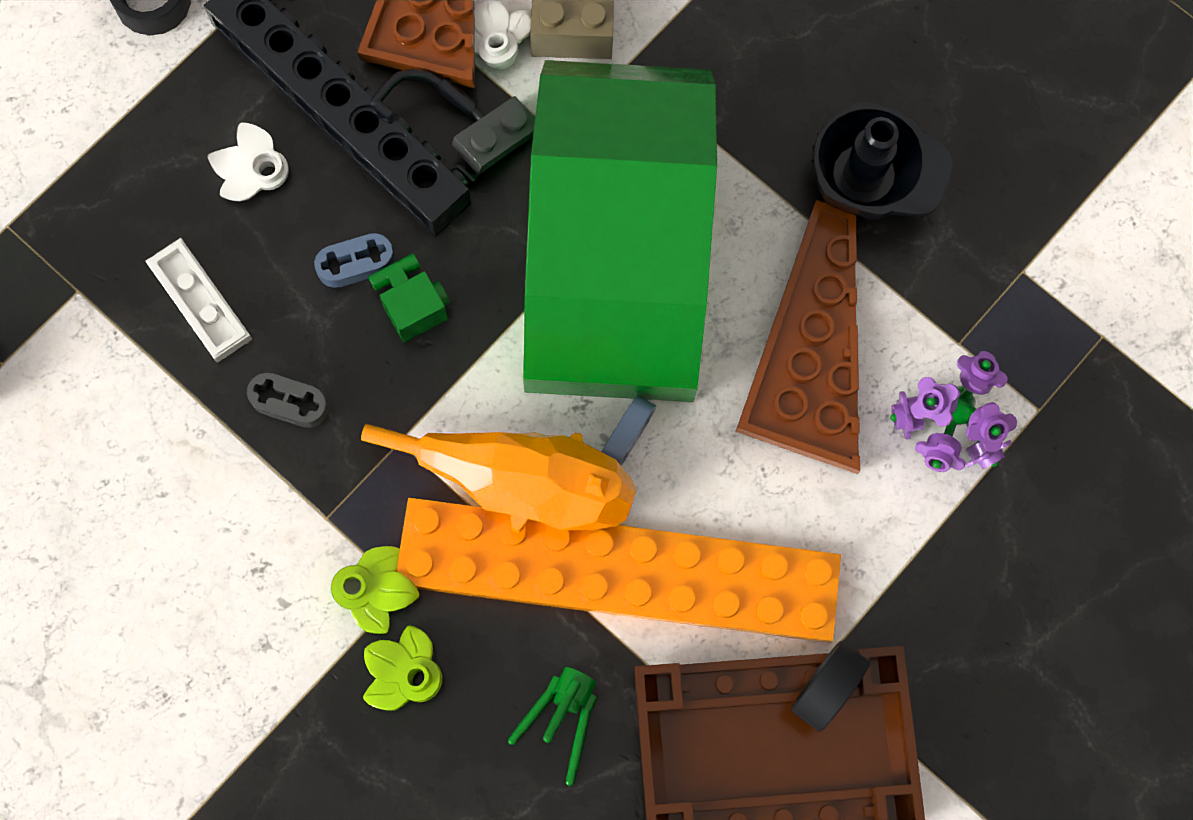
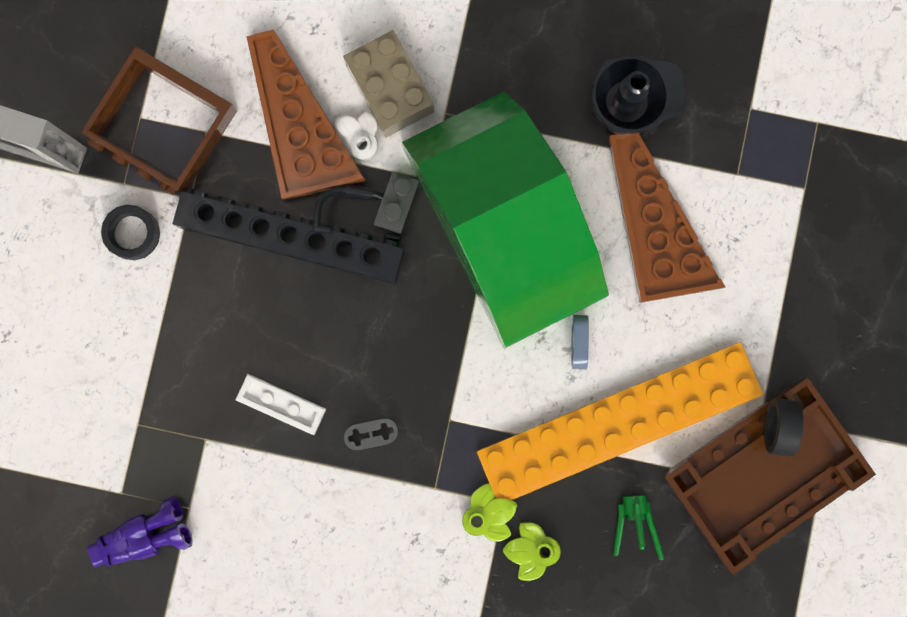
camera: 25 degrees left, 10 degrees up
white plate [208,123,289,201] -> none
sand blue beam [314,233,395,288] -> none
light orange piece [361,424,636,533] -> none
green brick [368,253,450,343] -> none
medium lavender plant [890,351,1017,472] -> none

